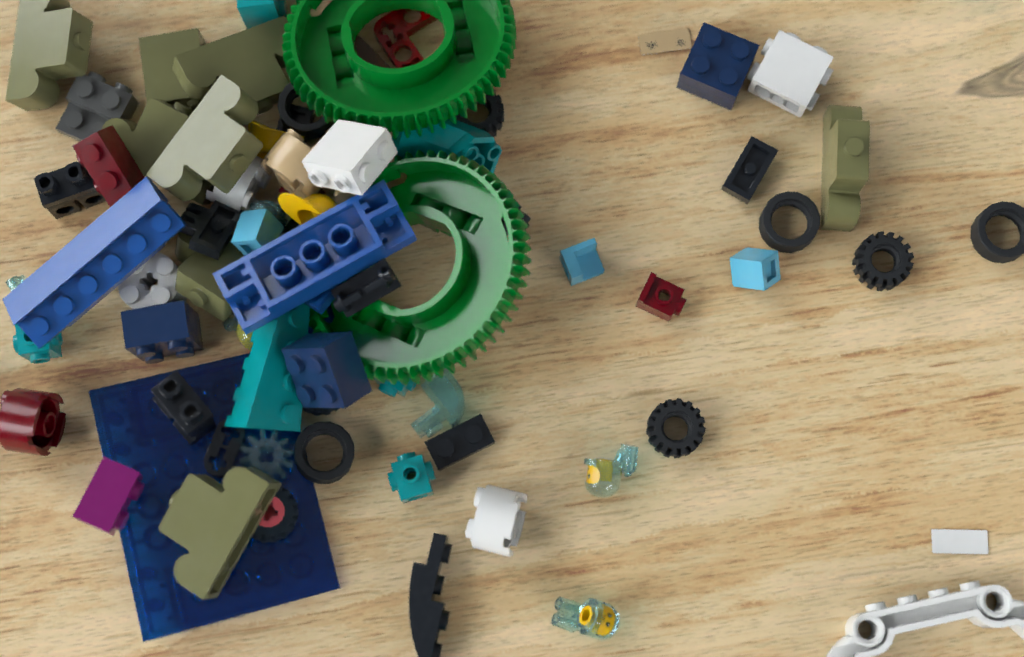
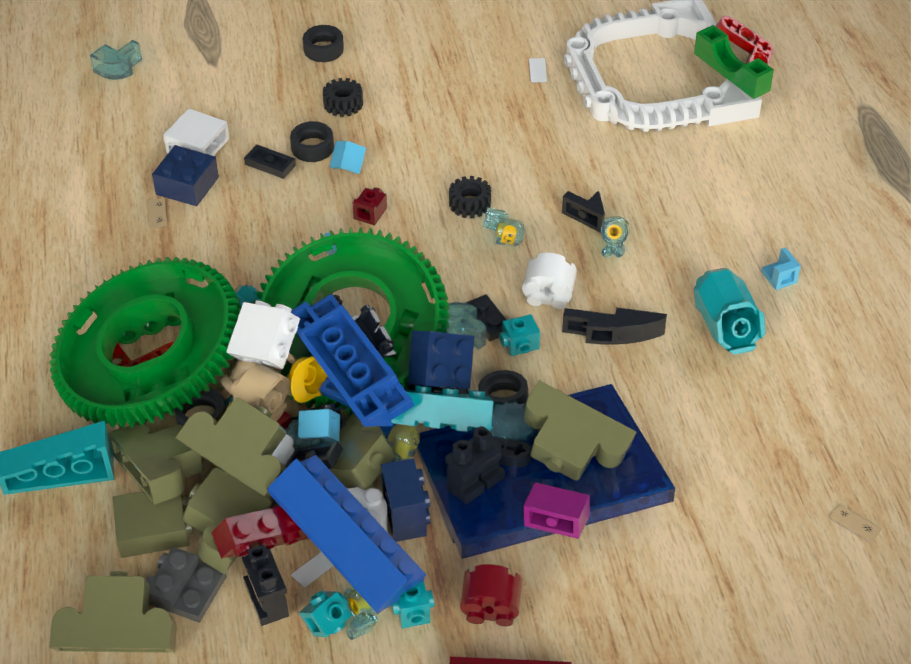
camera: 95 degrees left, 30 degrees down
olive brick [820,105,870,232] -> none
none -> teal brick [298,590,352,638]
none -> black slope [562,191,605,233]

